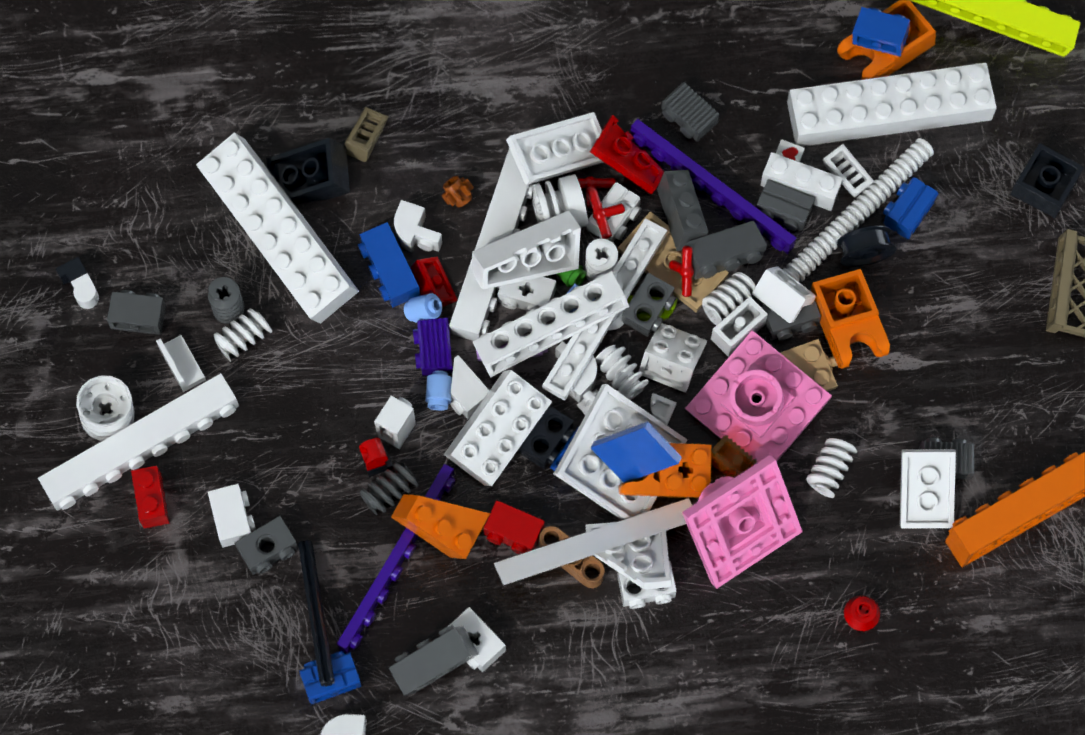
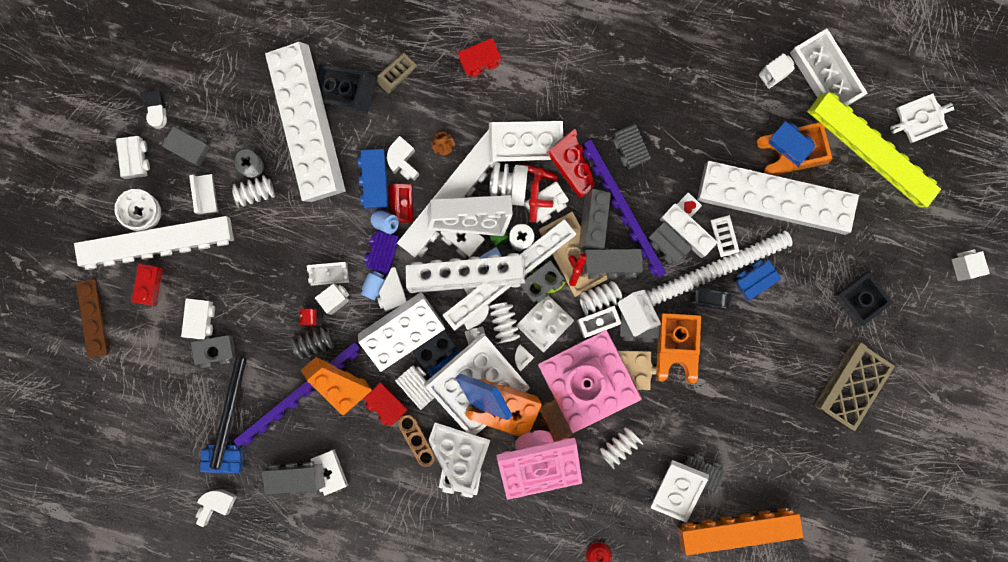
camera: 20 degrees right, 15 degrees up
white sticker [494,498,692,585] -> none
none -> reddish brown plate [76,279,109,358]
none -> white brick [116,136,150,179]
none -> white hinge [307,262,349,286]
none -> white brick [395,365,435,410]
none -> red brick [457,38,501,78]

